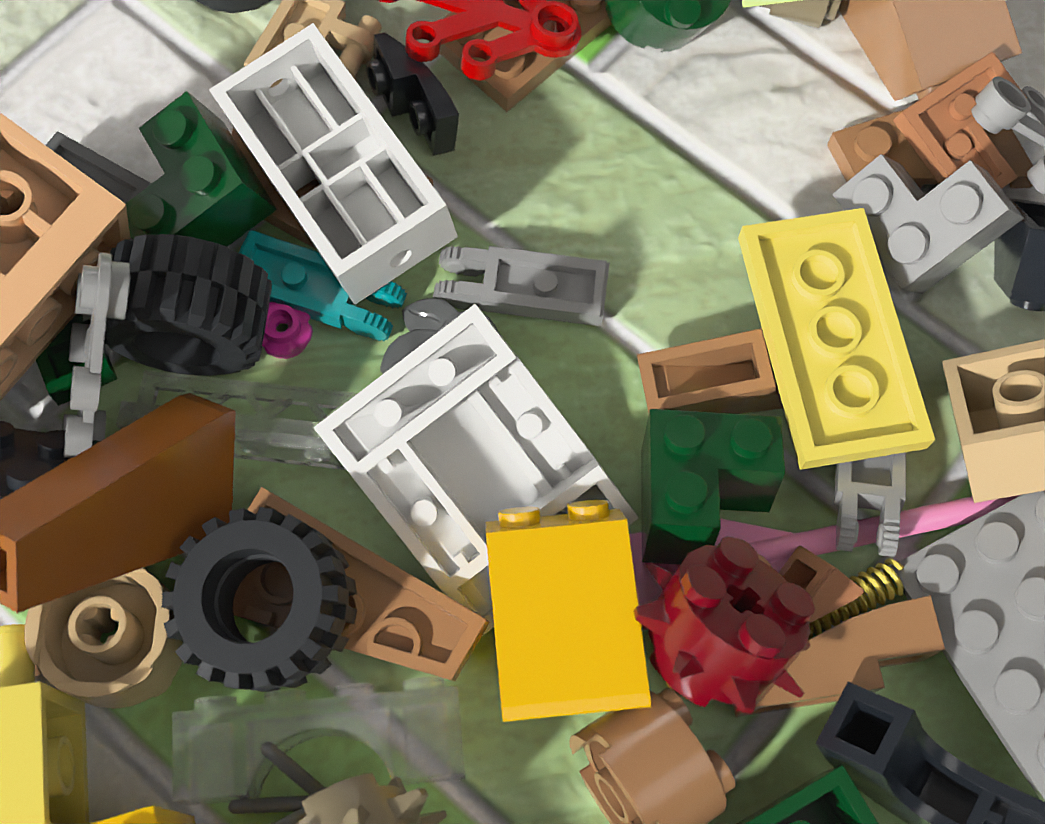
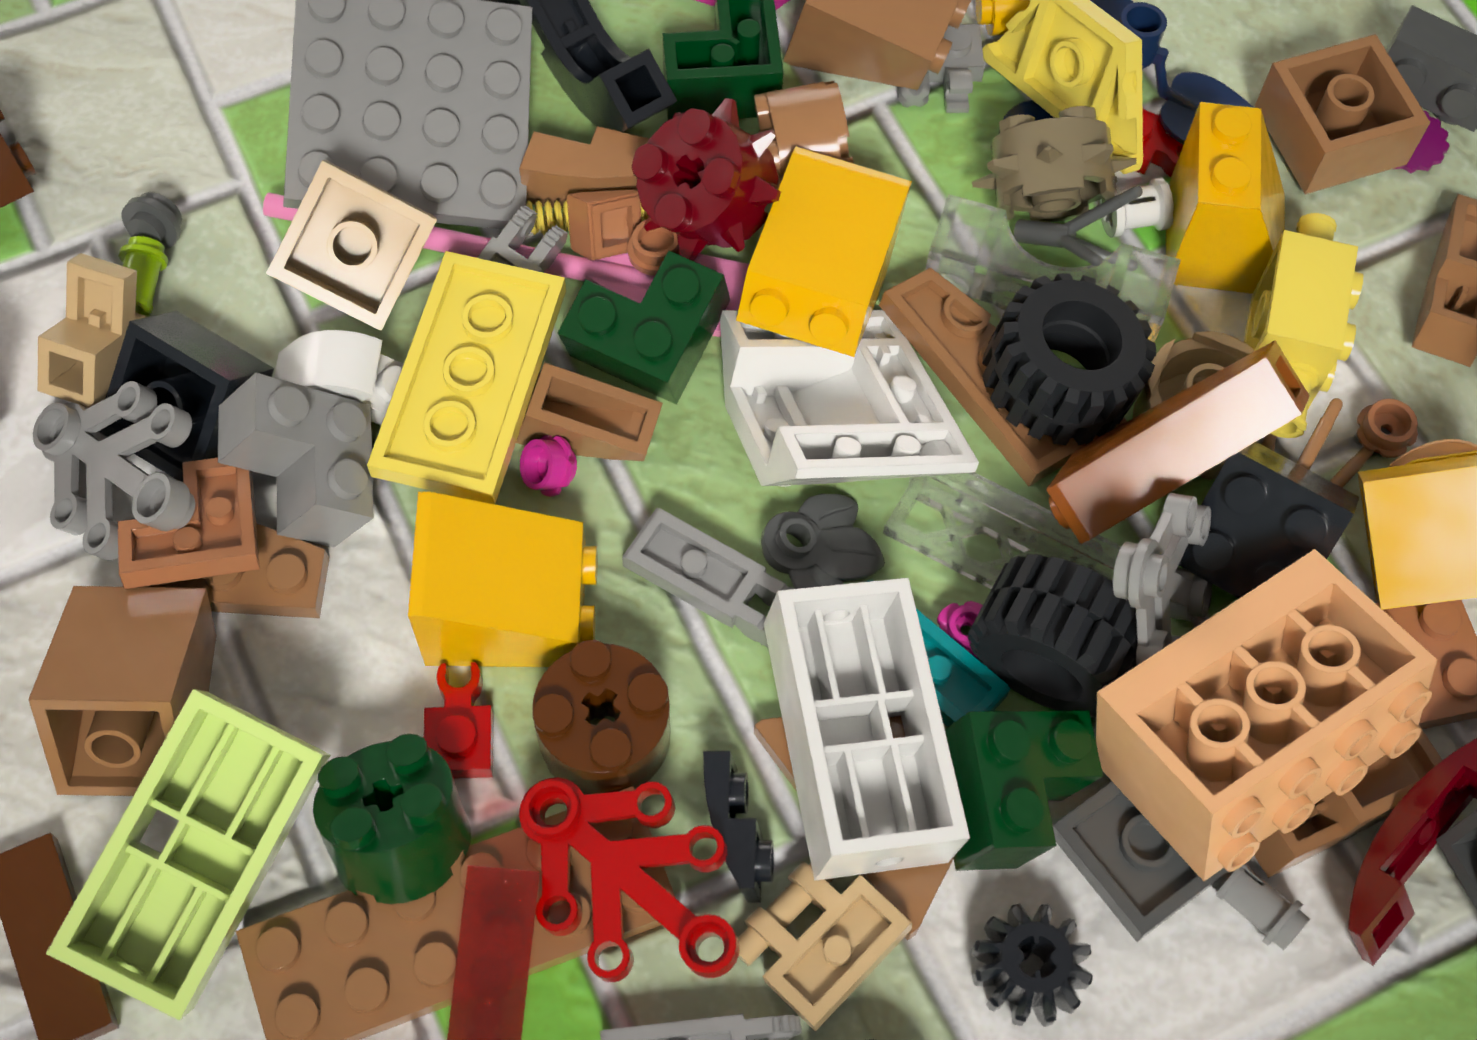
camera: 155 degrees left, 5 degrees down
none -> white brick [274,330,404,425]
none -> yellow slope [408,491,598,667]
none -> red plate [423,662,494,779]
none -> dark pink plate [520,435,577,497]
none -> reddish brown brick [532,640,670,795]
none -> black gear [971,904,1093,1027]

